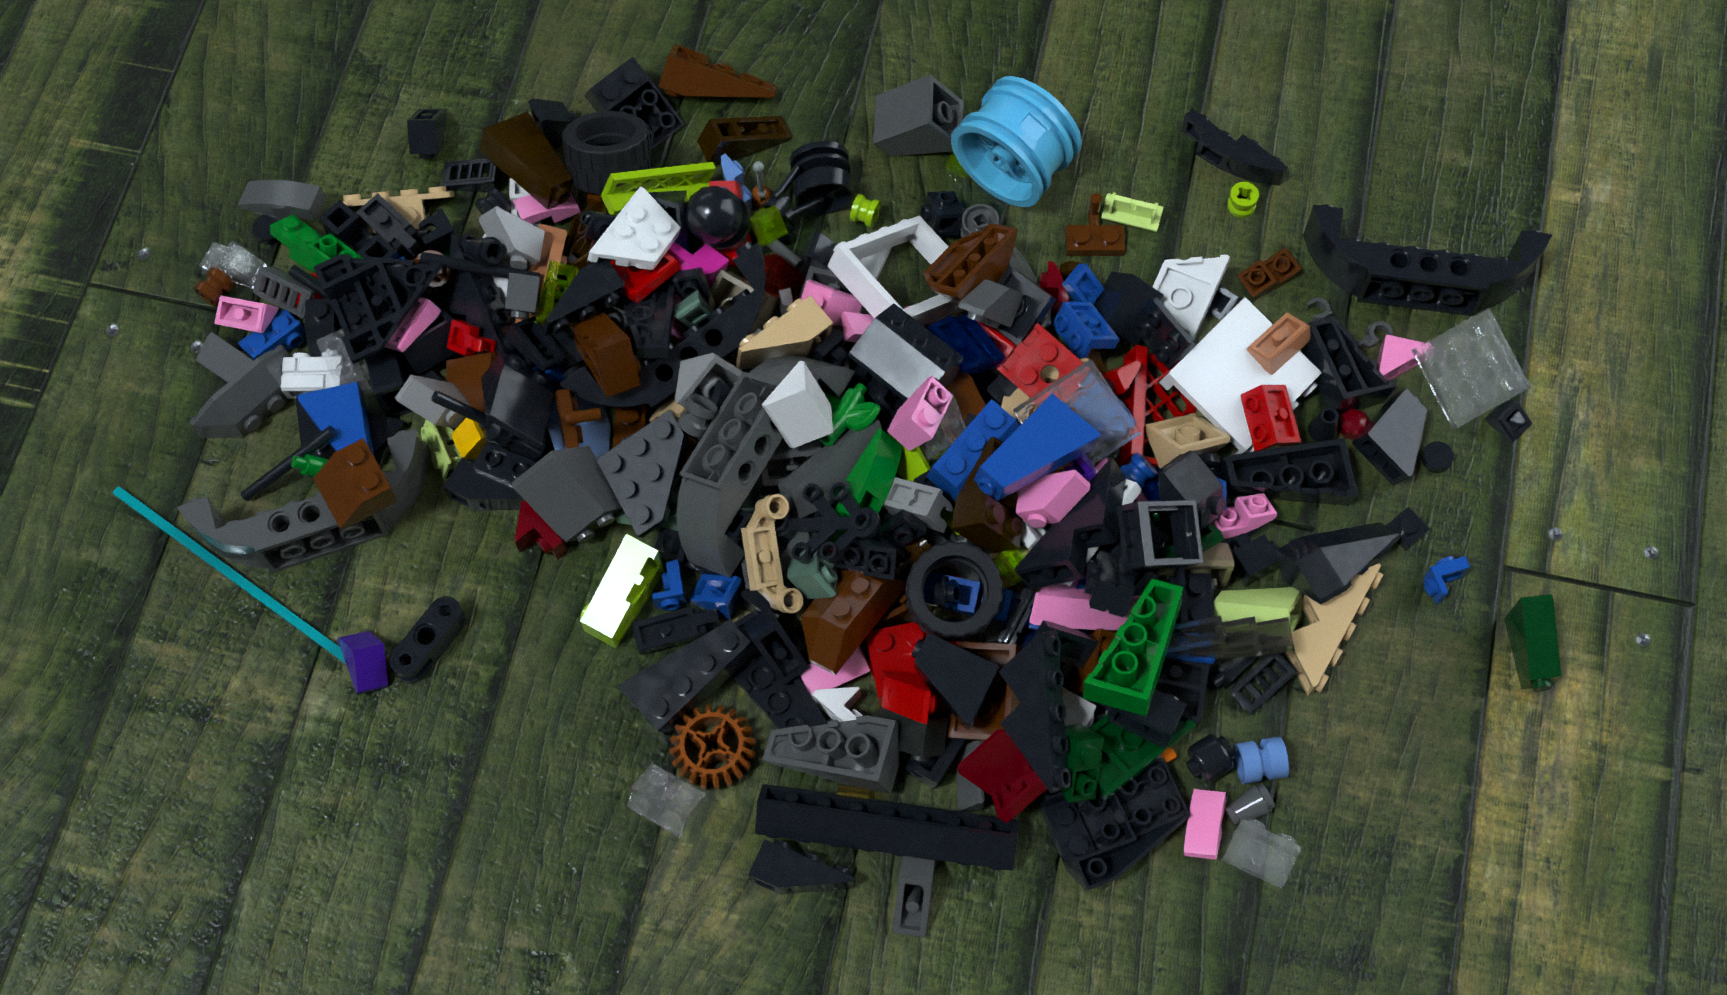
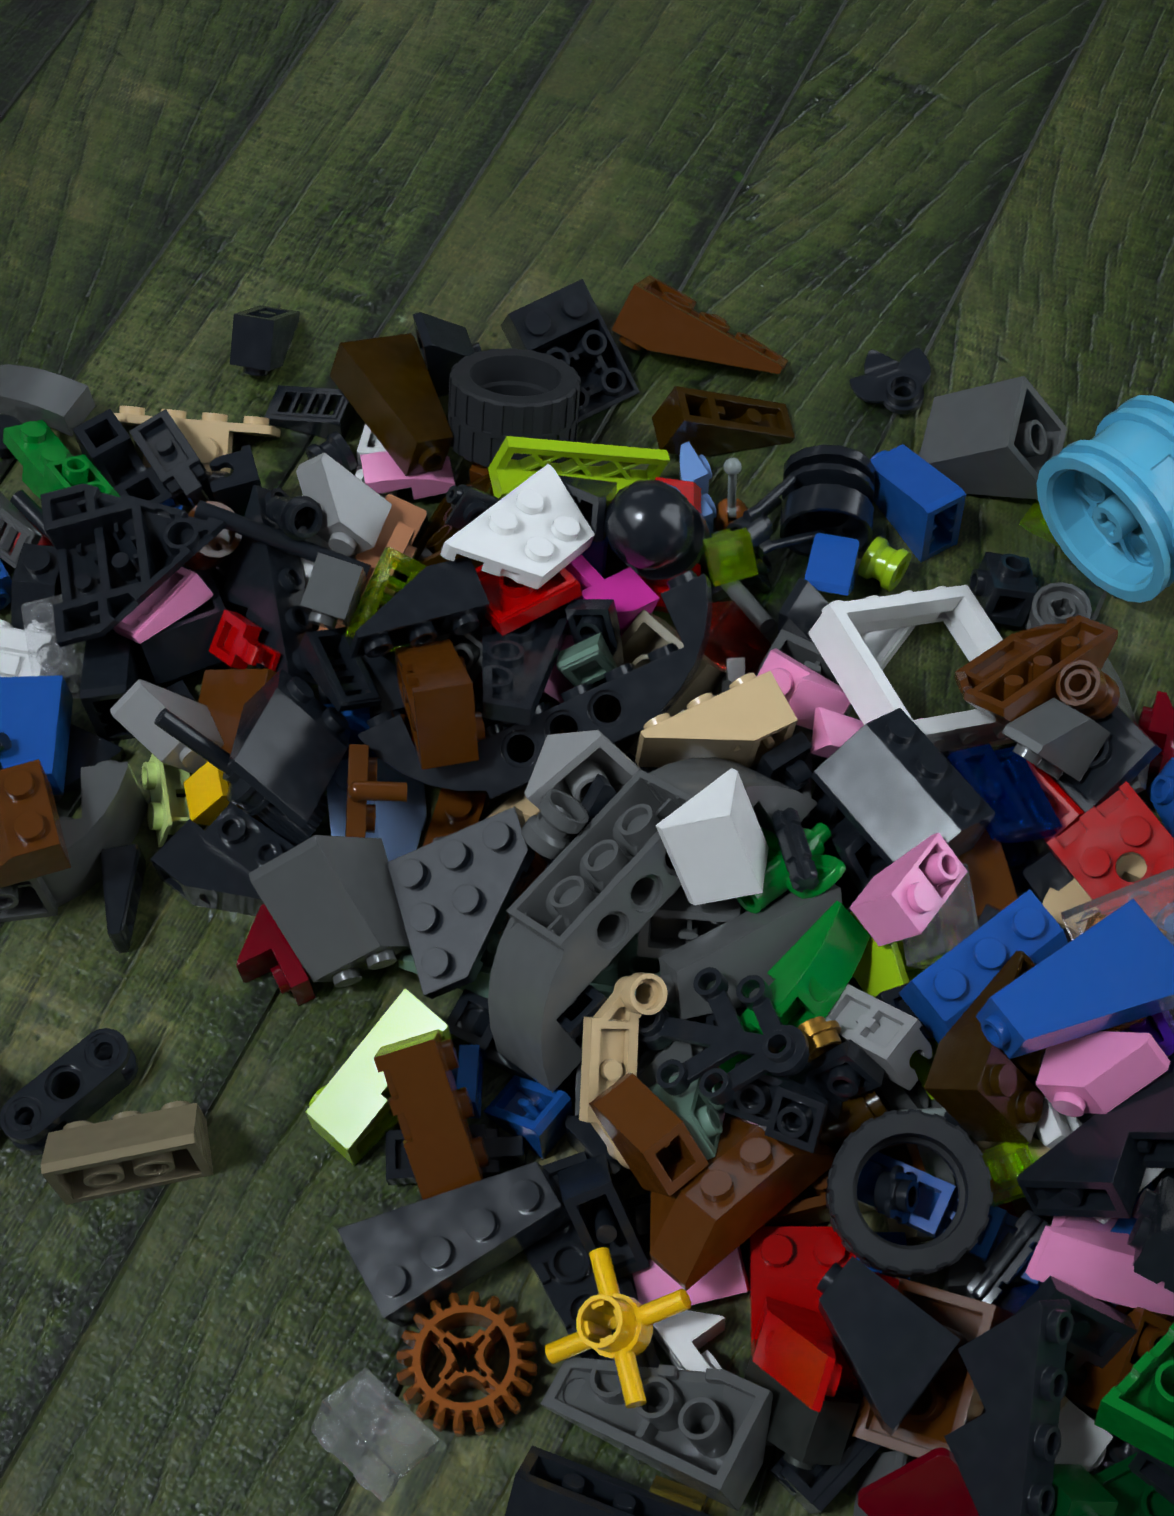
camera: 15 degrees right, 5 degrees down
none -> dark tan slope [41,1101,214,1205]
none -> black slope [100,844,146,954]
none -> reddish brown wedge [374,1029,490,1200]
none -> yellow bar [545,1247,691,1408]
none -> reddish brown slope [589,1072,709,1197]
none -> black axle [772,807,819,892]
none -> pearl gold plate [797,1016,842,1062]
none -> blue slope [804,533,859,596]
none -> black plate [849,348,931,414]
none -> blue slope [870,444,966,563]
none -> reddish brown wheel [1055,660,1120,720]

